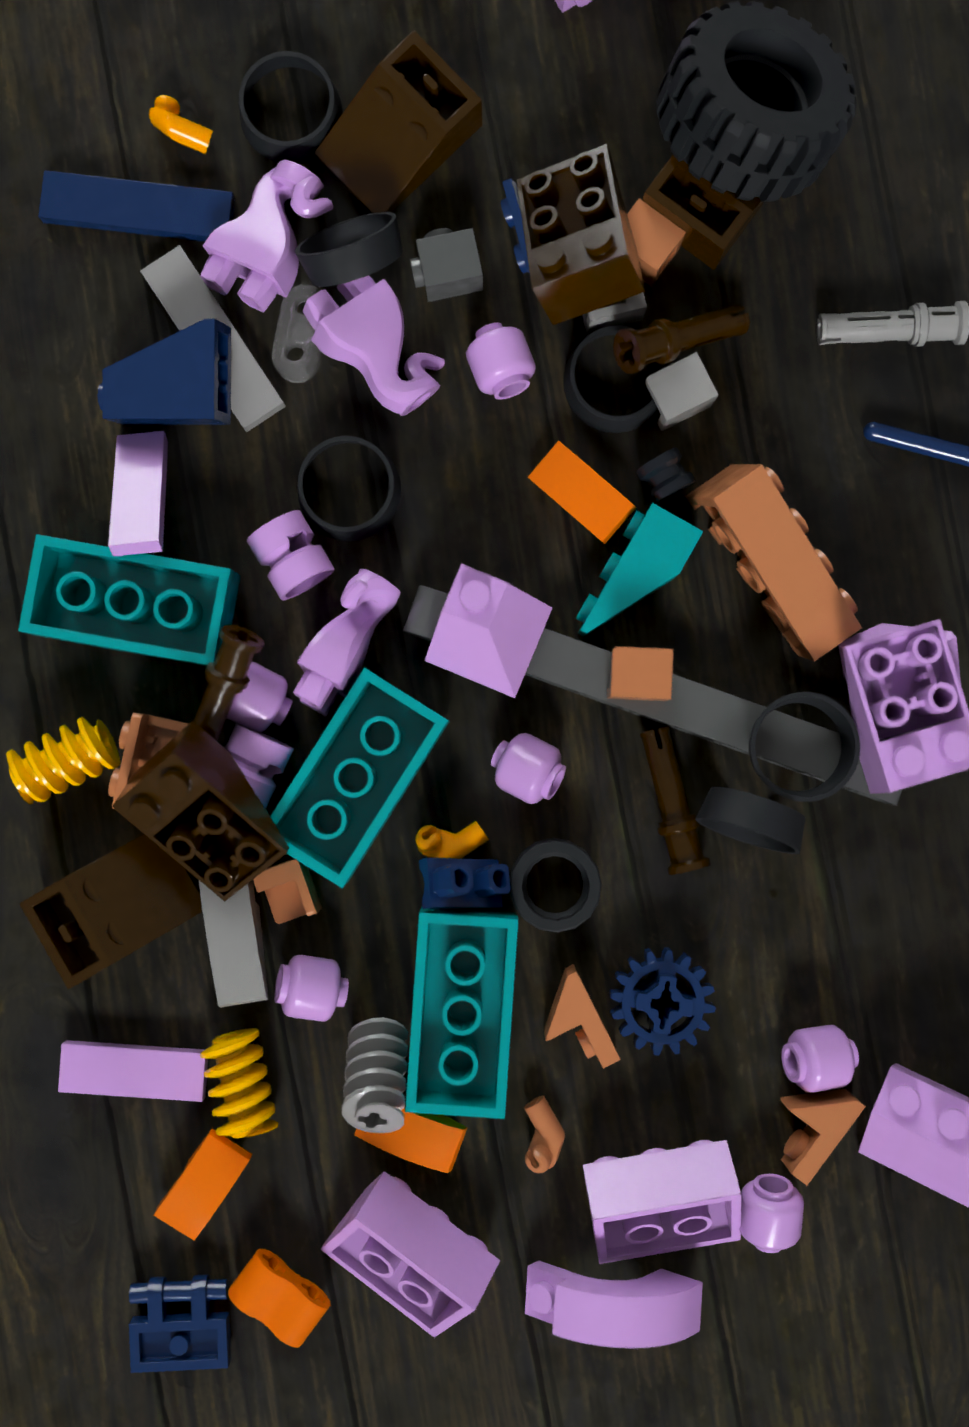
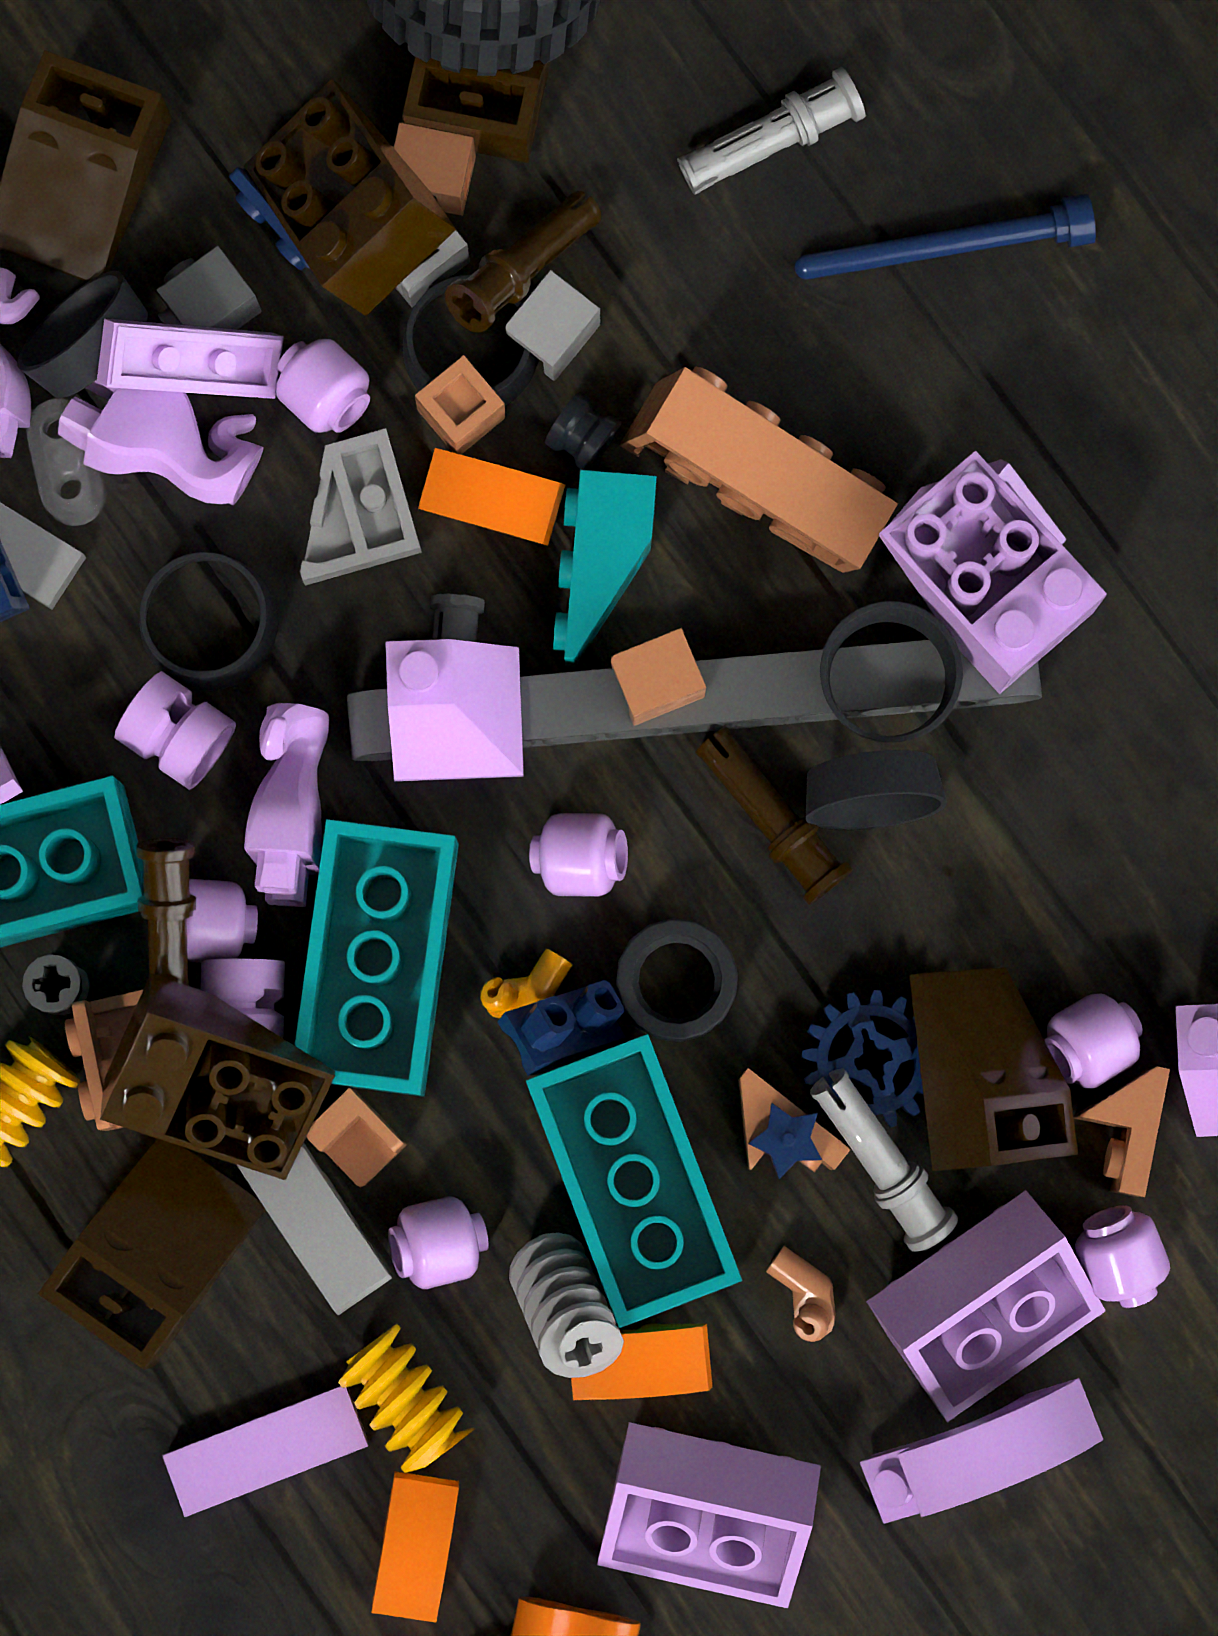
camera: 25 degrees left, 5 degrees down
none -> dark grey bush [22,955,91,1016]
none -> lavender tile [96,319,284,399]
none -> light grey wing [300,428,422,586]
none -> nougat panel [415,355,505,455]
none -> dark grey bush [430,594,485,642]
none -> dark blue piece [748,1103,822,1179]
none -> light grey pin [810,1068,958,1252]
none -> dark brown slope [909,967,1078,1171]

